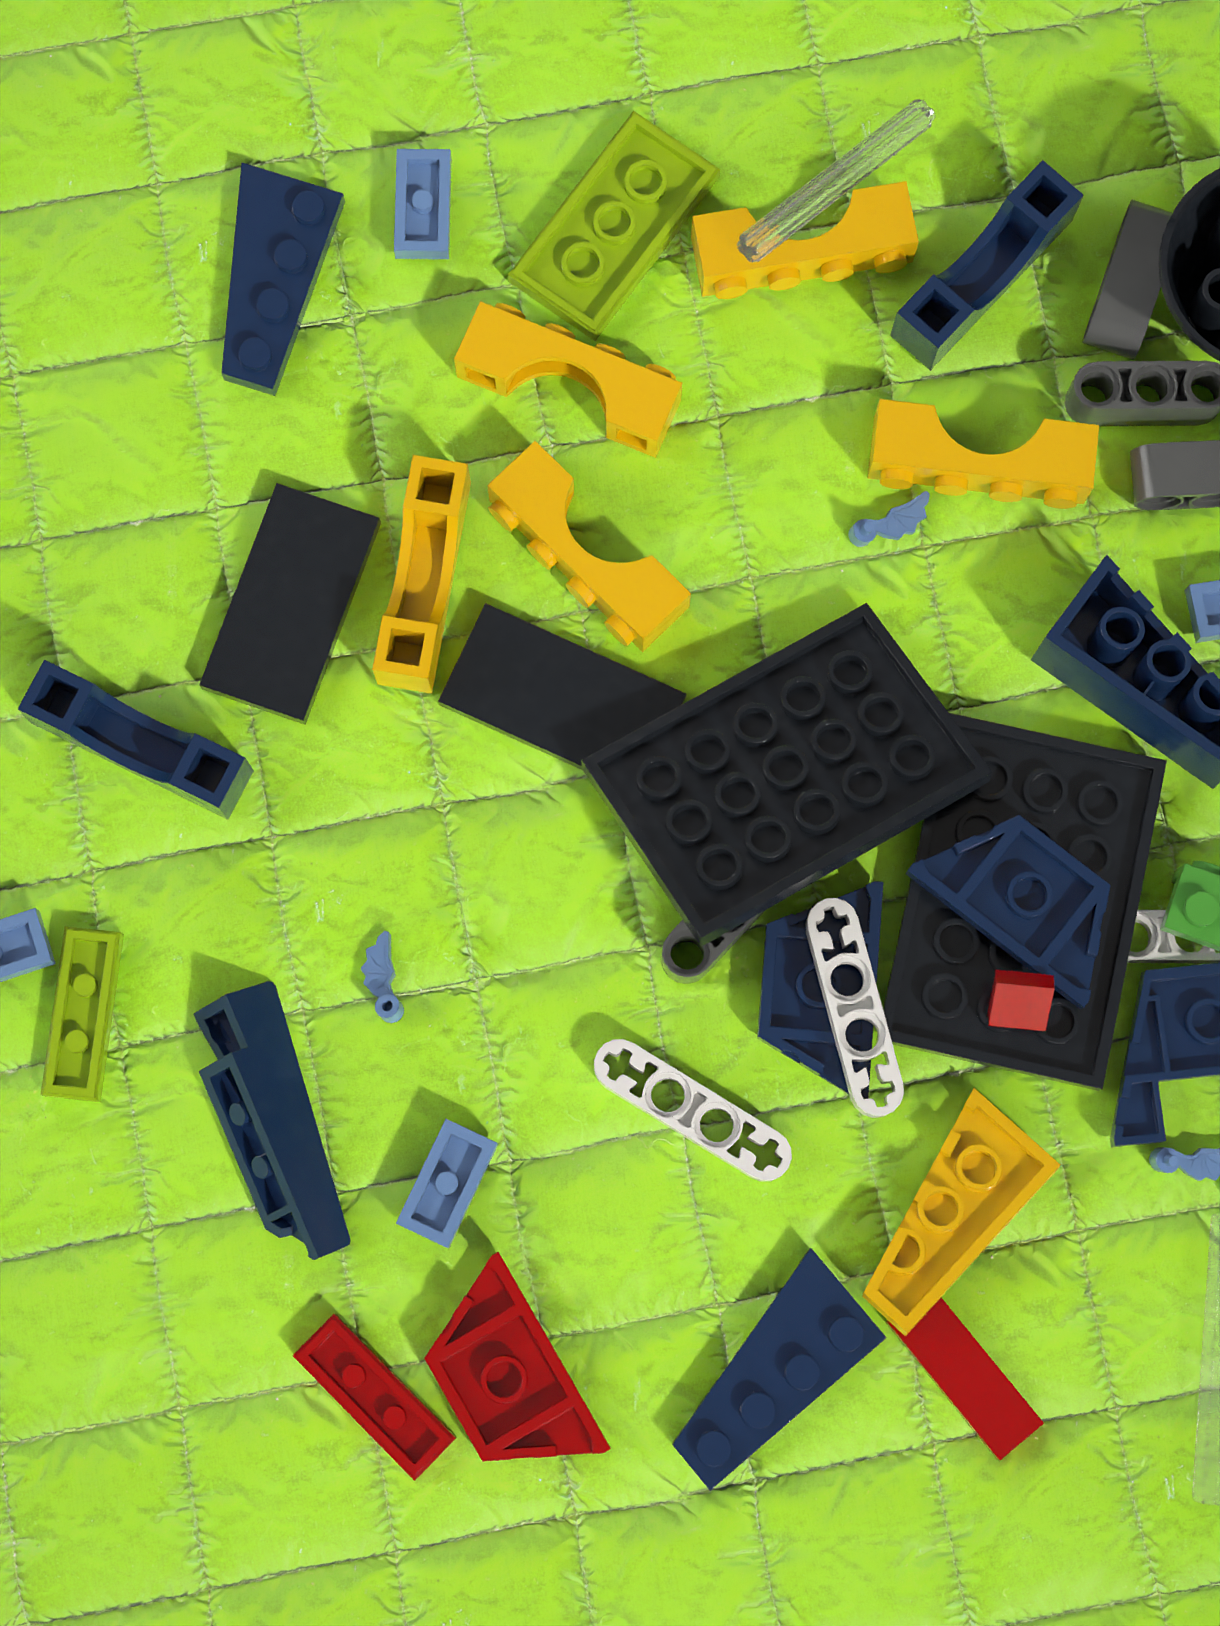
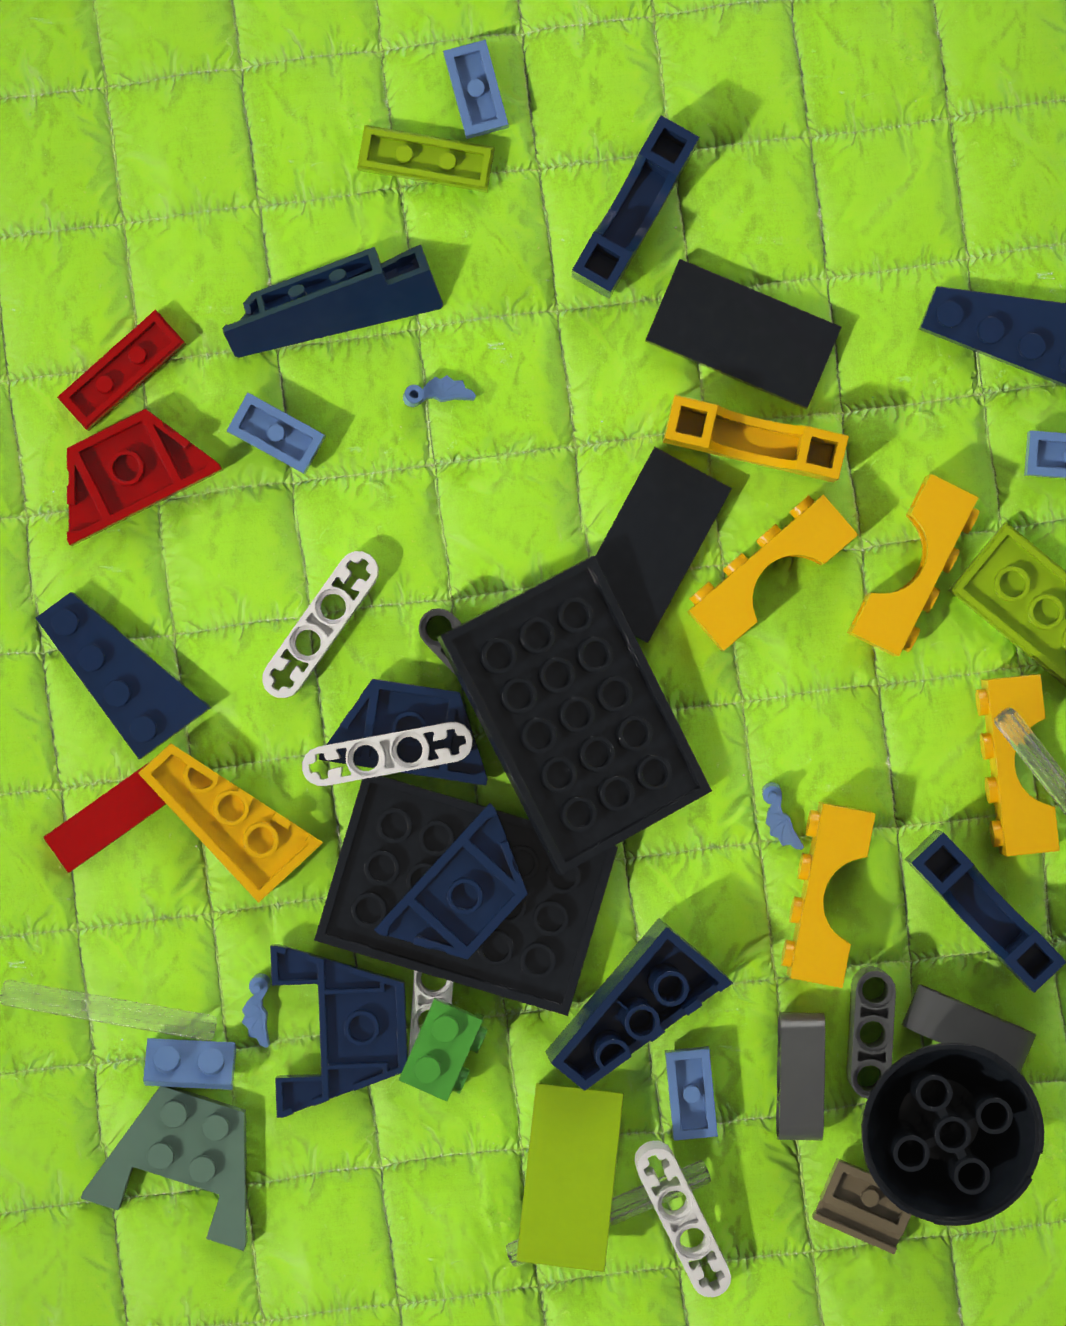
camera: 95 degrees right, 10 degrees up
tile [988,970,1055,1031] -> none

